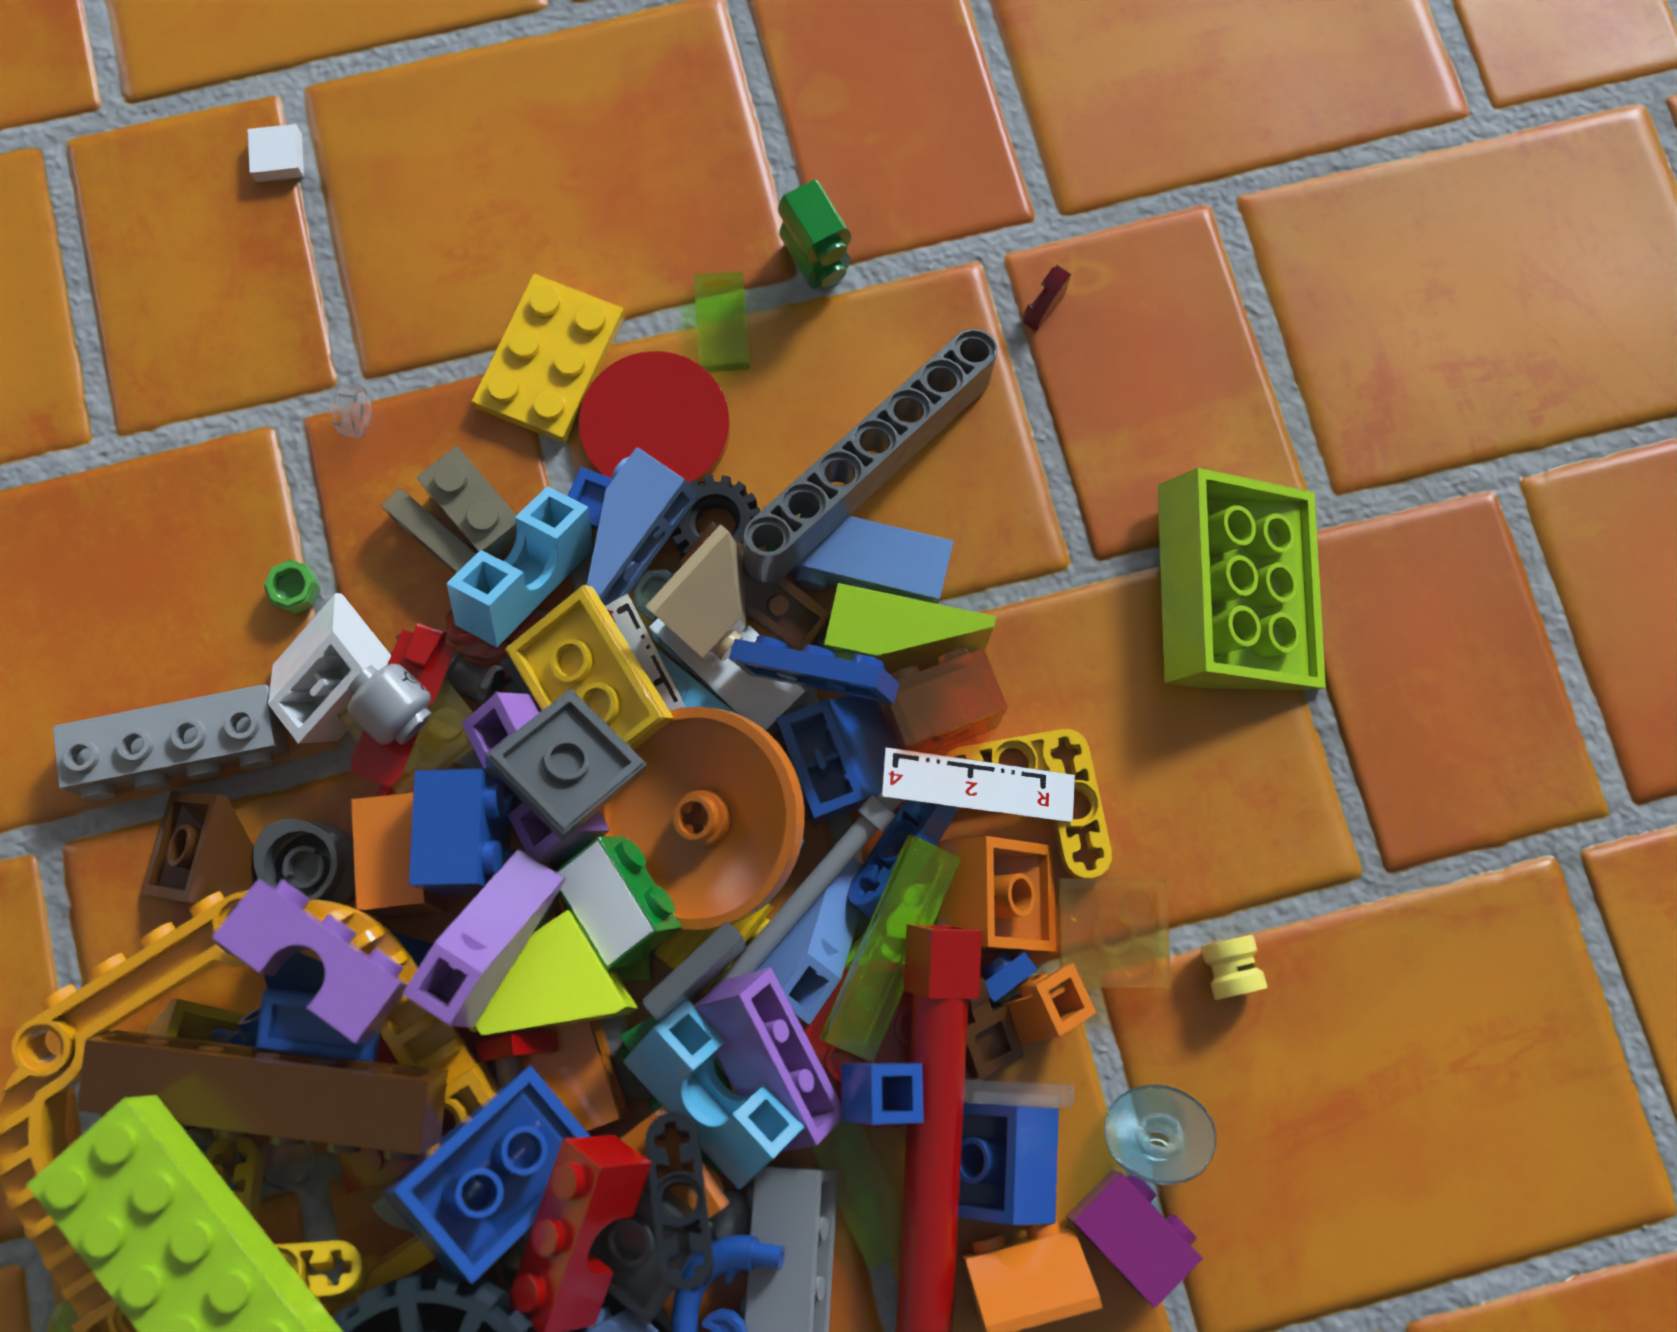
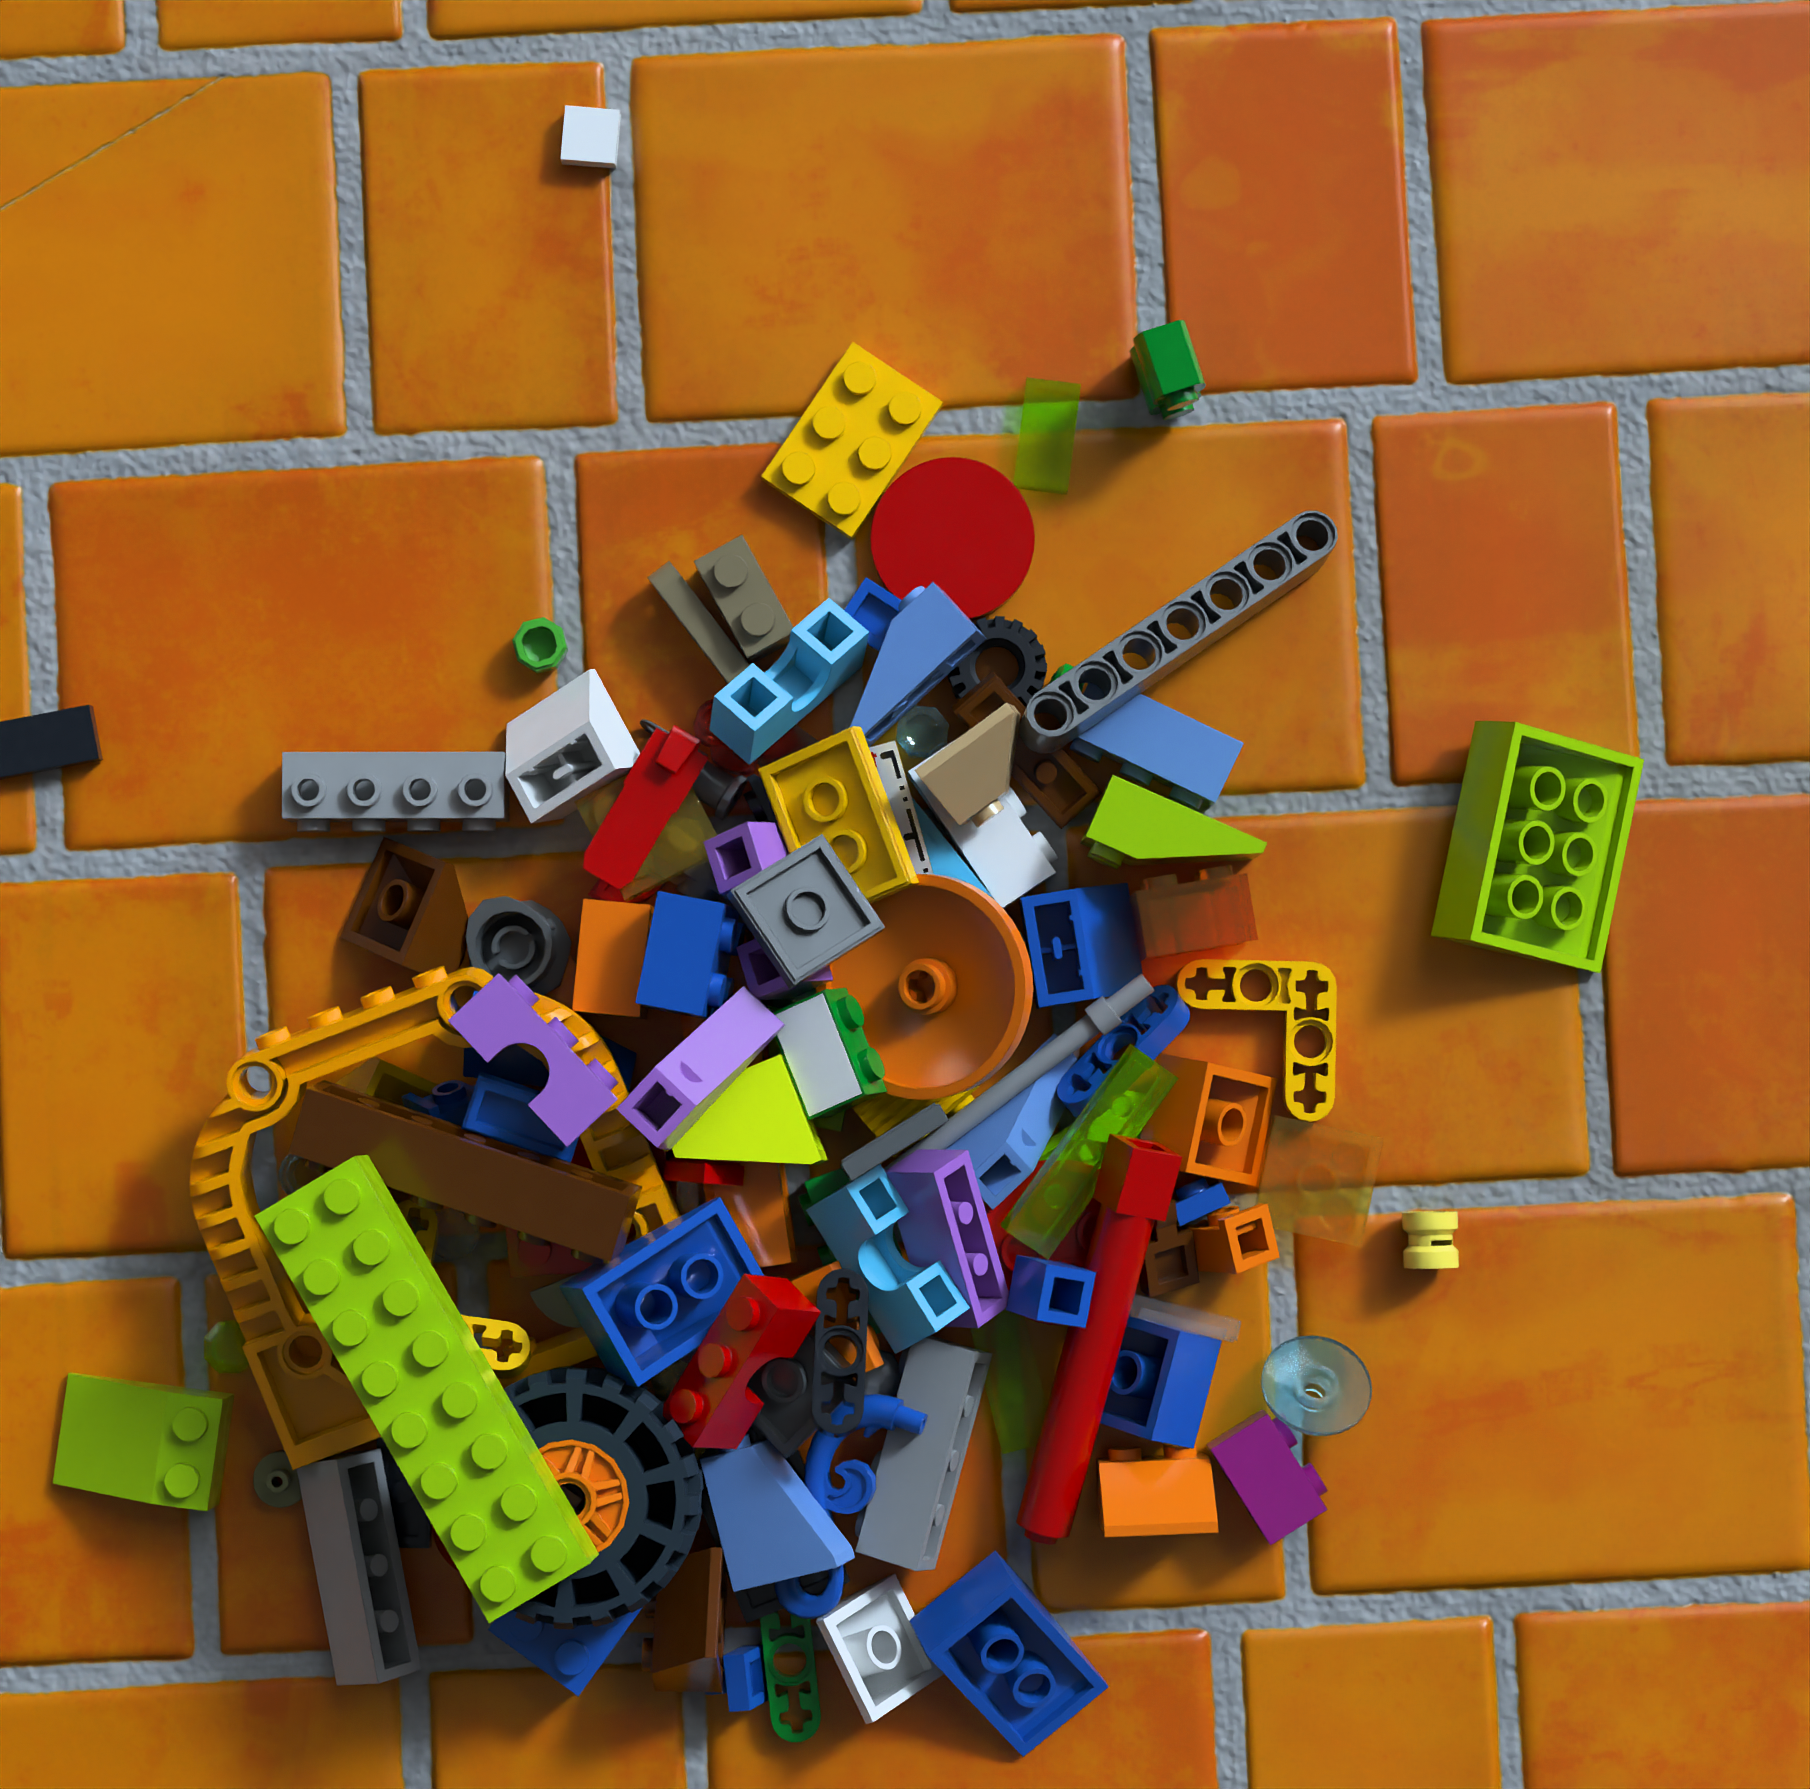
camera: 10 degrees right, 10 degrees up
clear tile [332,385,372,438] -> none
light grey head [348,664,432,745] -> none
blue plate [729,636,900,704] -> none
white sticker [882,748,1075,822] -> none
dark red tile [1023,265,1071,332] -> none

